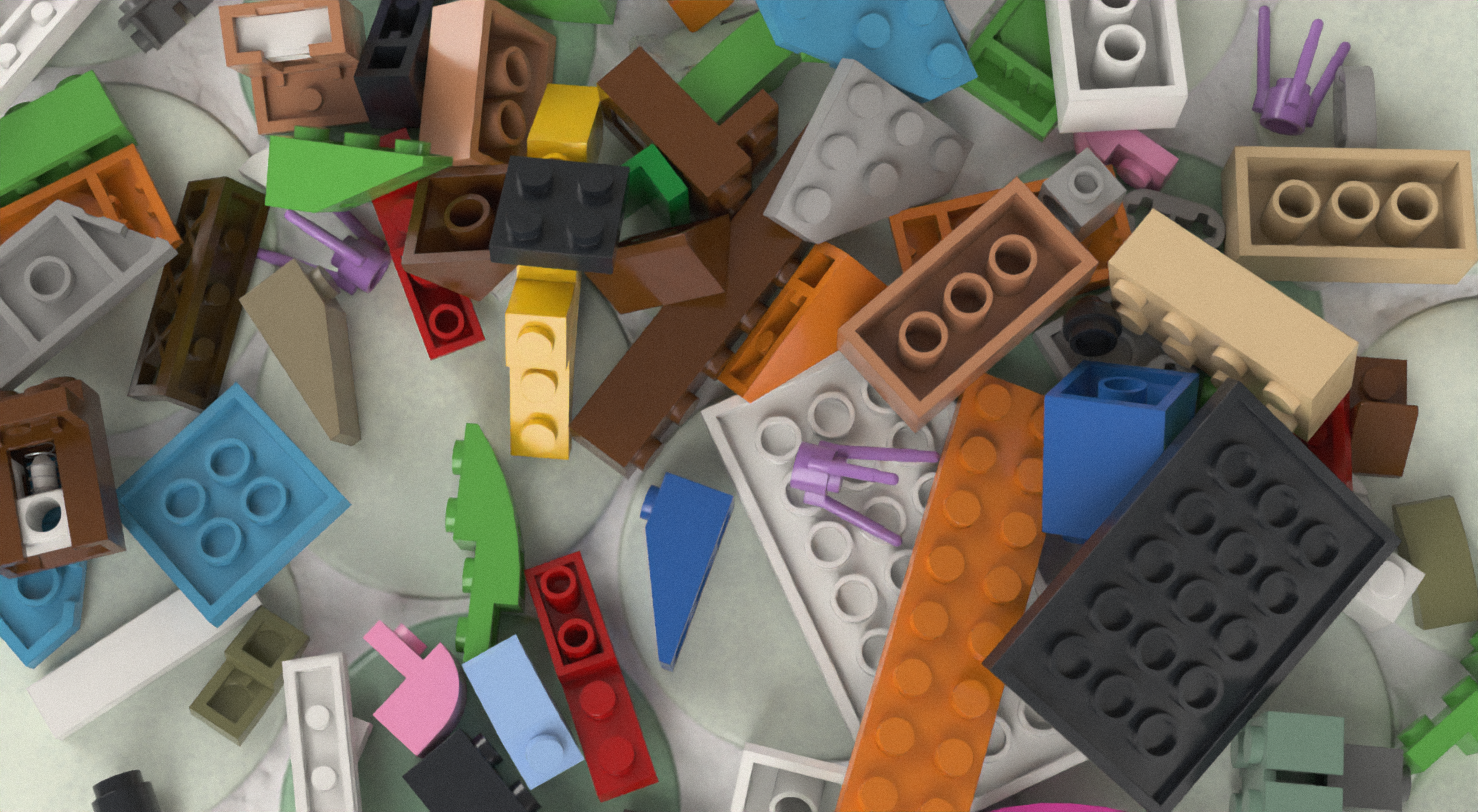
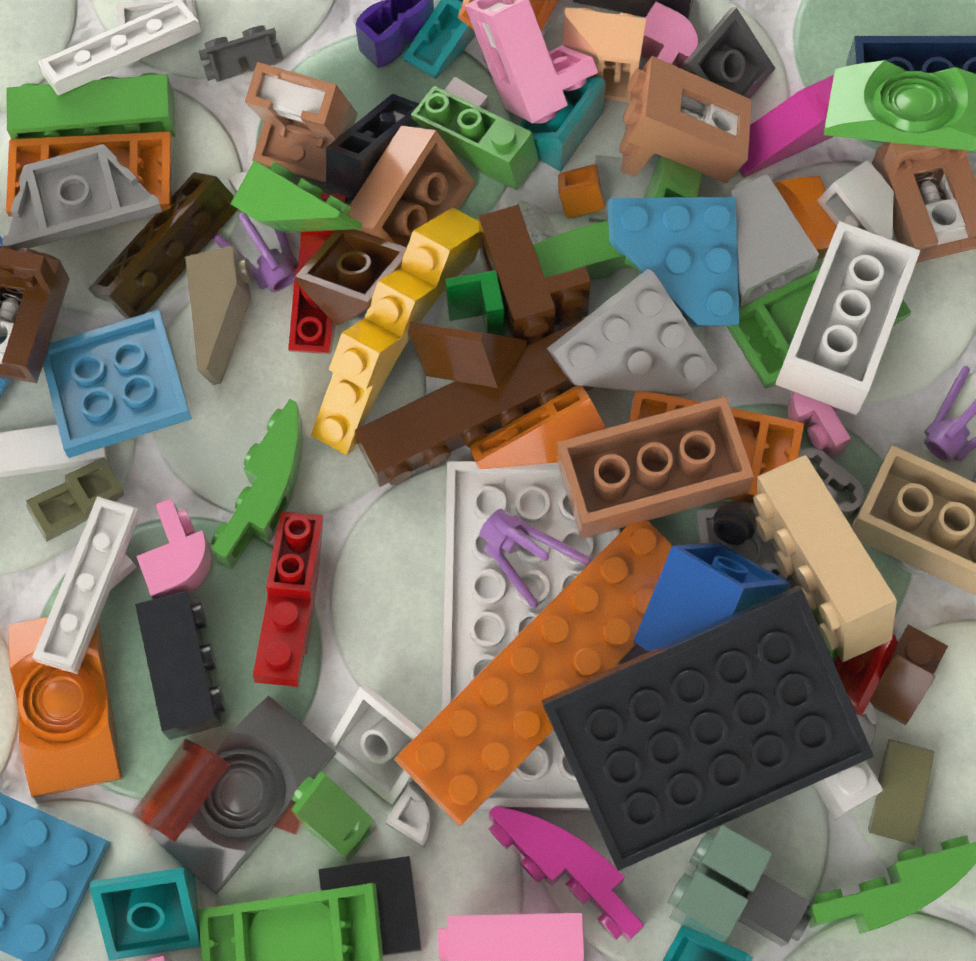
camera: 25 degrees right, 5 degrees down
light blue slope [462,634,585,790] -> none
black plate [489,155,630,274] -> none
blue slope [640,472,734,672] -> none
light grey brick [1038,147,1127,242] -> none

